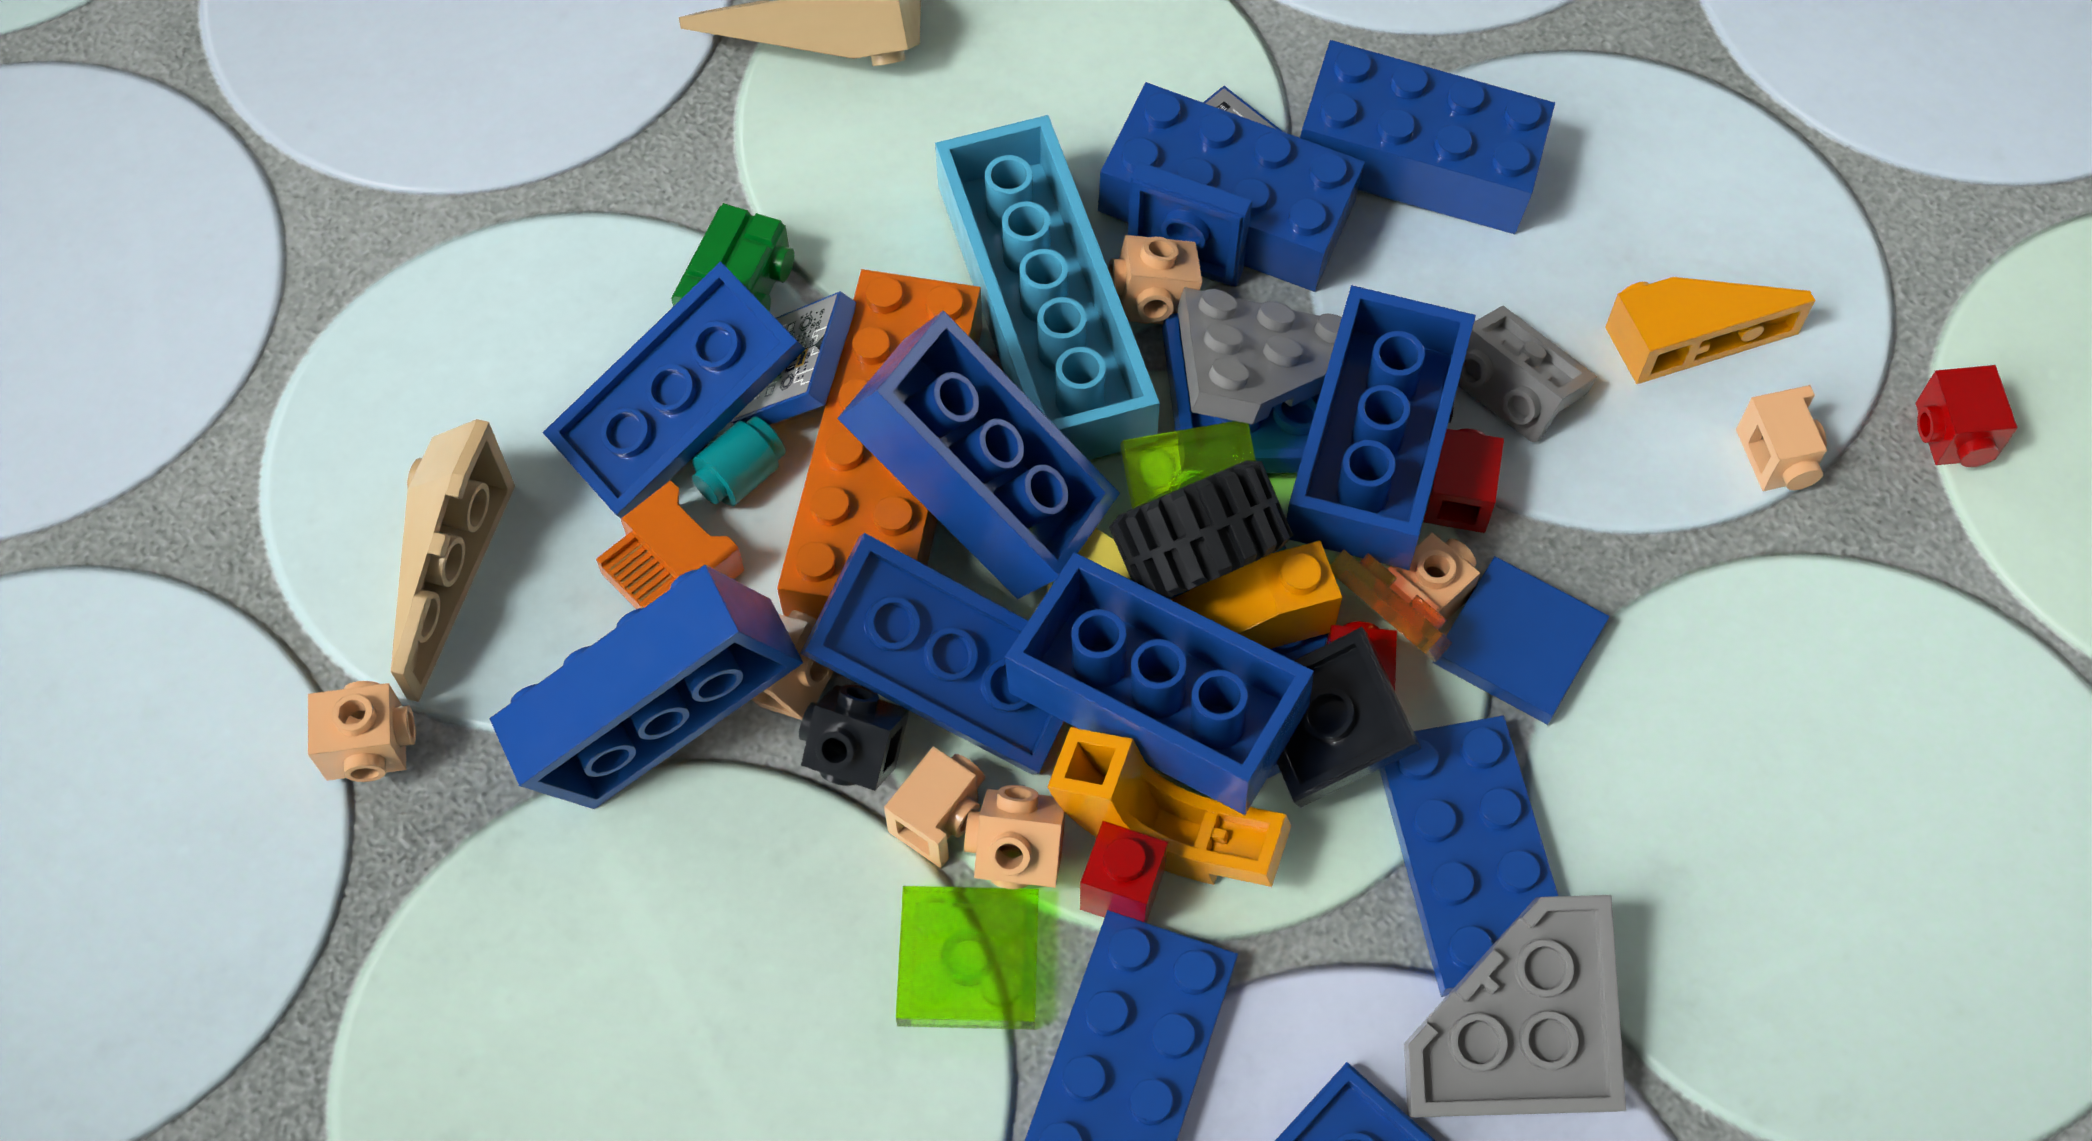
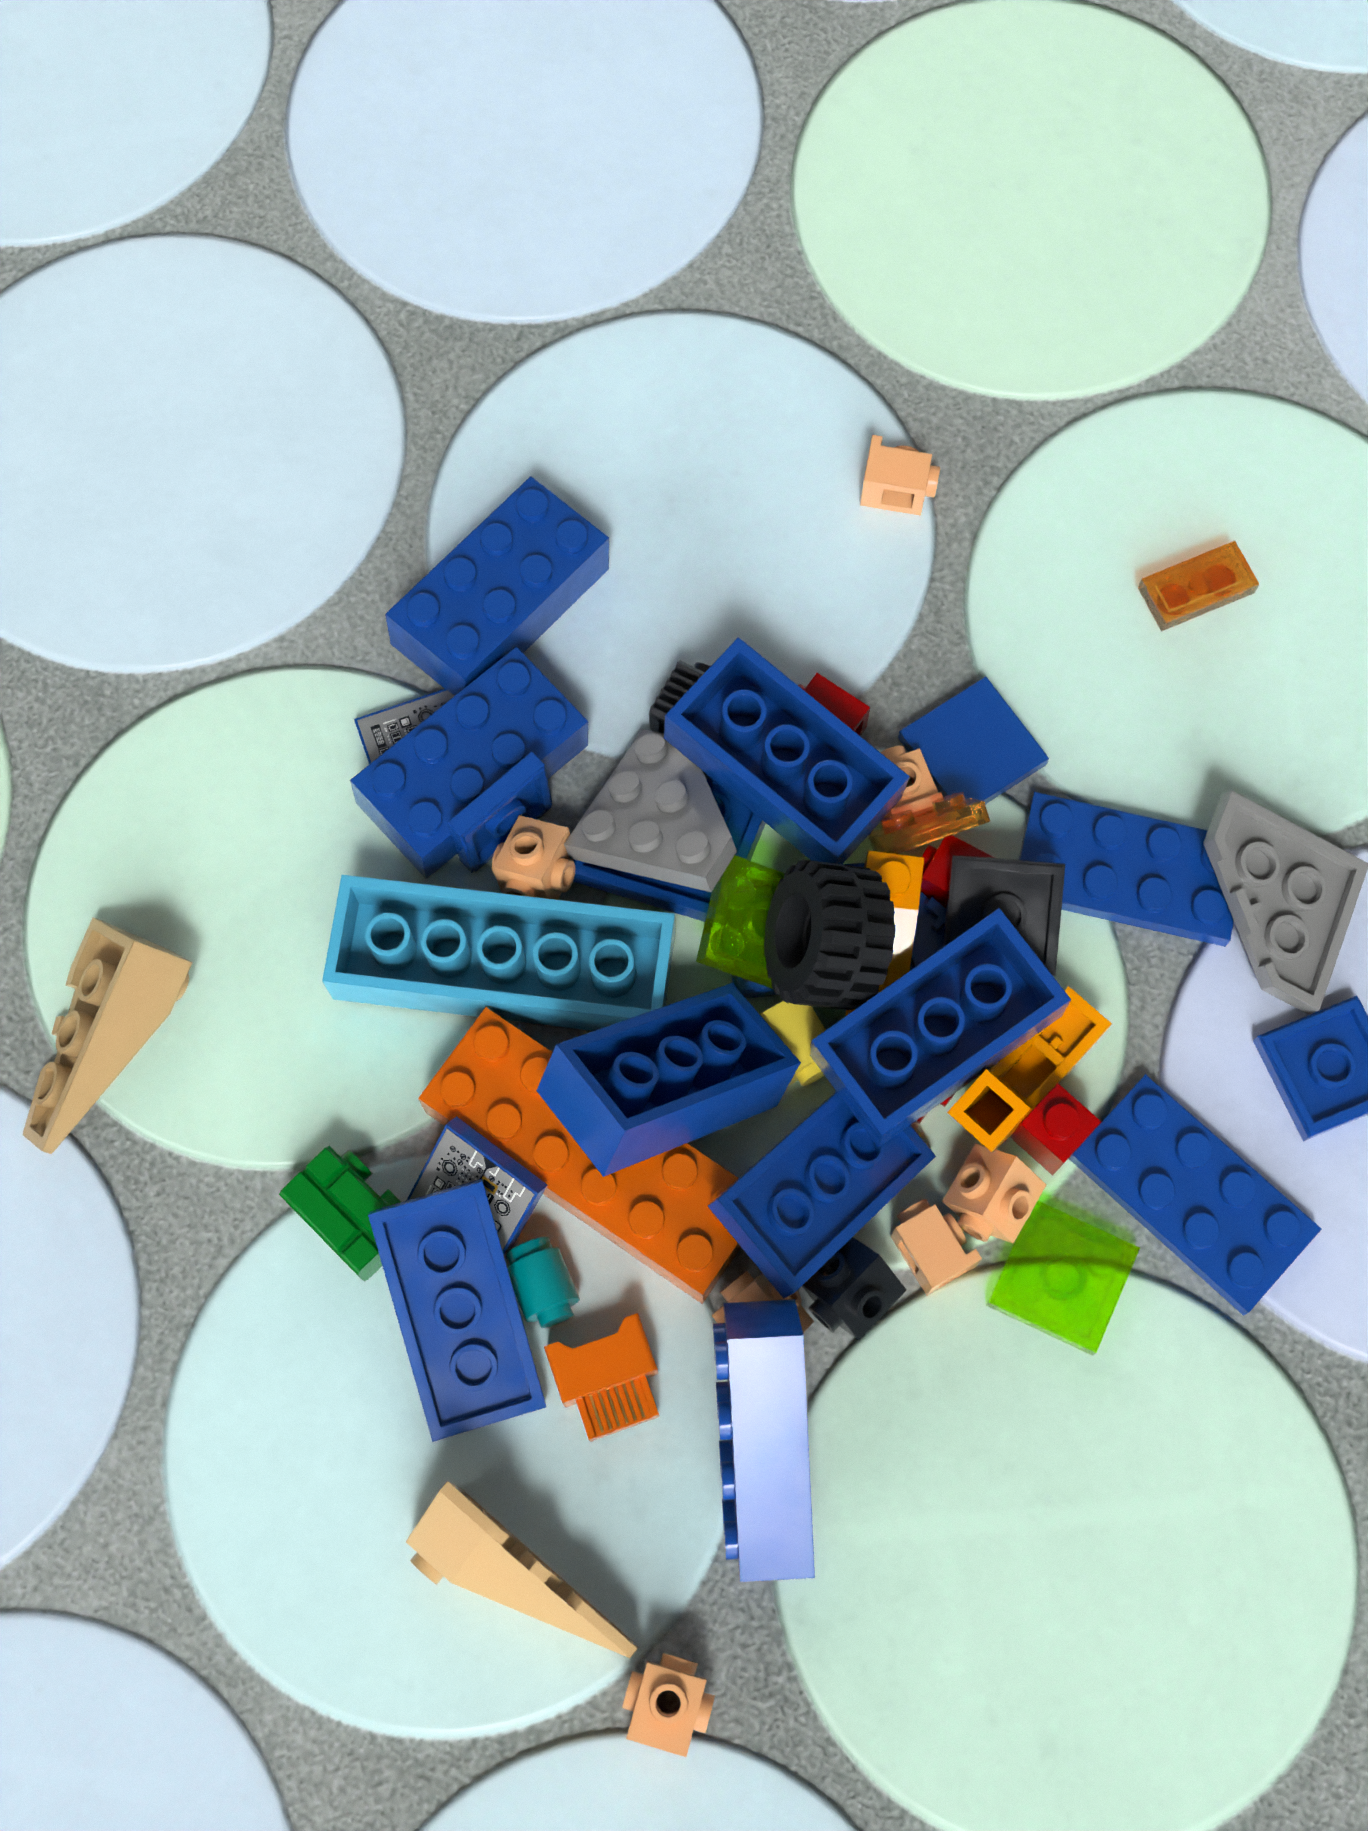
camera: 65 degrees left, 10 degrees up
light grey bracket [1458,306,1597,442] -> none
light orange slope [1605,277,1816,384] -> none
red brick [1915,365,2018,467] -> none
none -> clear orange plate [1138,541,1259,631]

